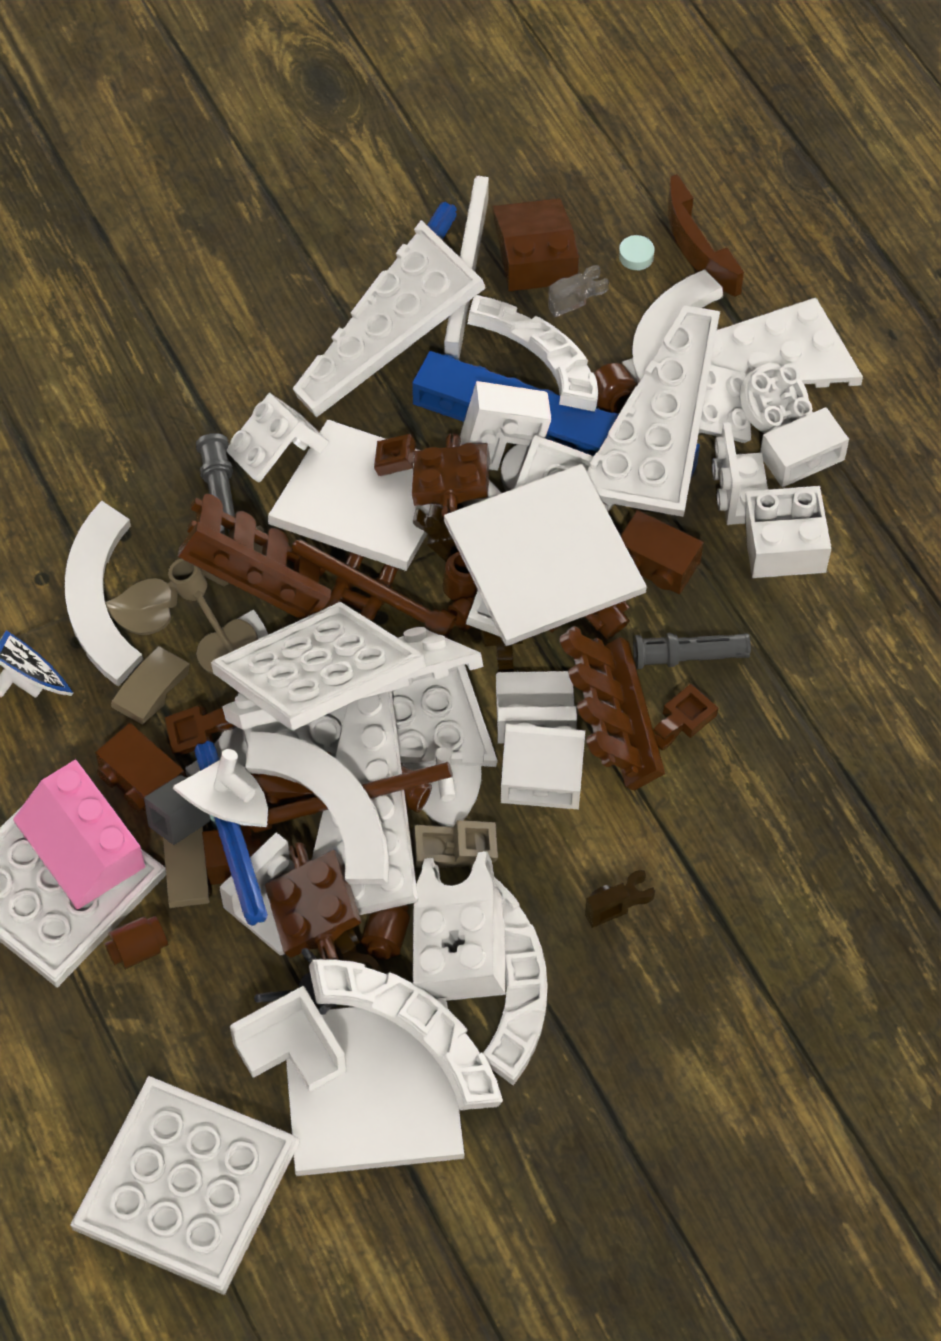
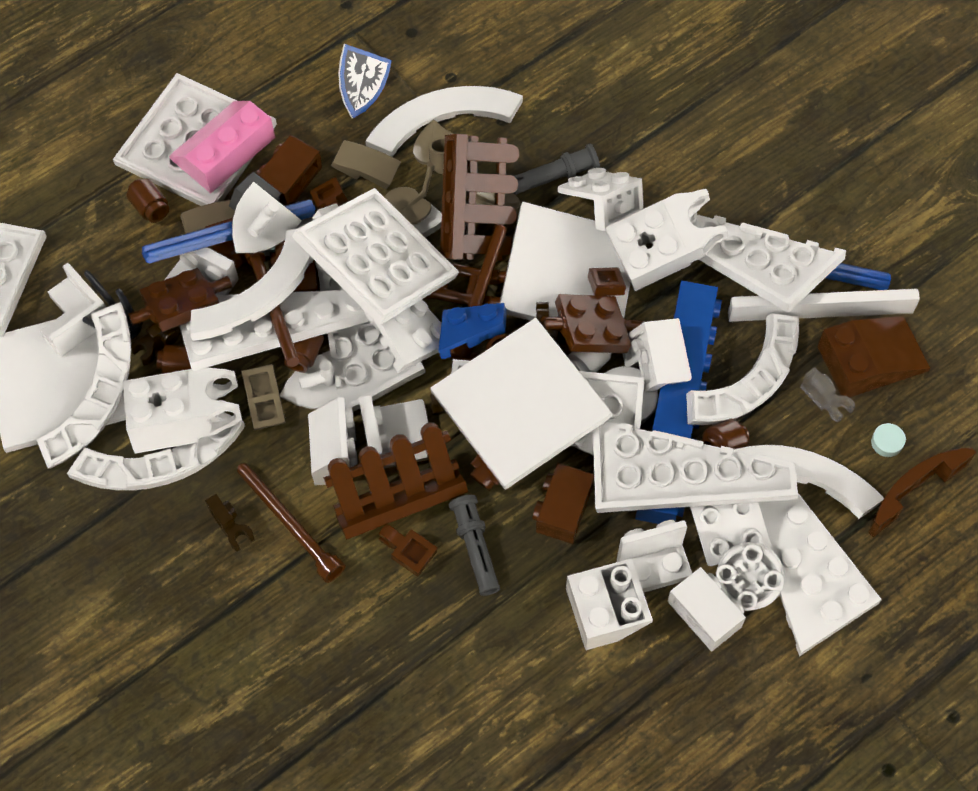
camera: 80 degrees right, 5 degrees up
none -> reddish brown piece [237,463,346,583]
none -> blue wing [438,303,507,359]
none -> white brick [605,189,728,291]

